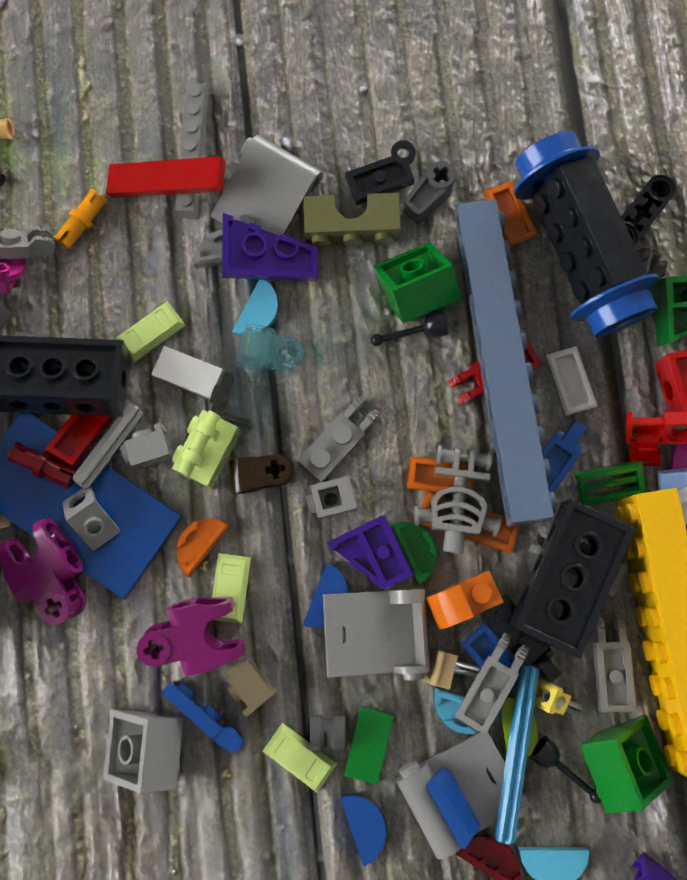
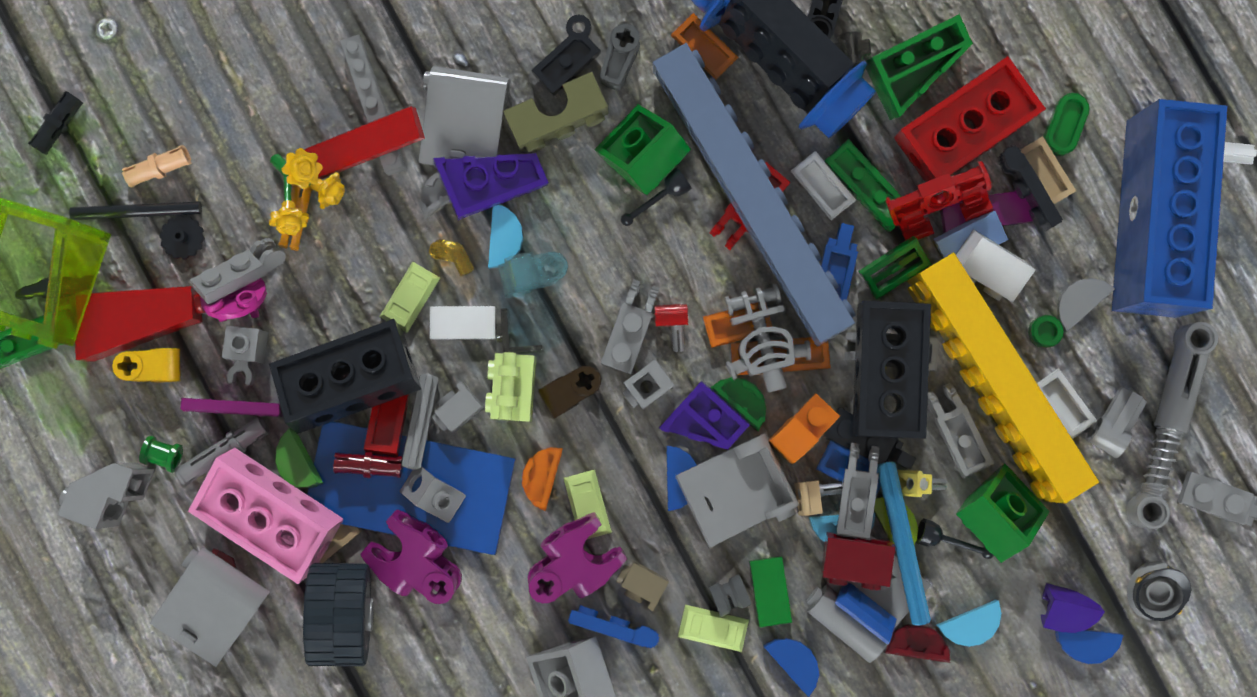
camera: 25 degrees left, 5 degrees up
none -> yellow plant [269,148,345,236]
none -> clear yellow arm [429,239,475,277]
none -> red piece [654,304,688,352]
none -> dark red brick [821,532,896,590]
none -> green tile [824,139,902,233]

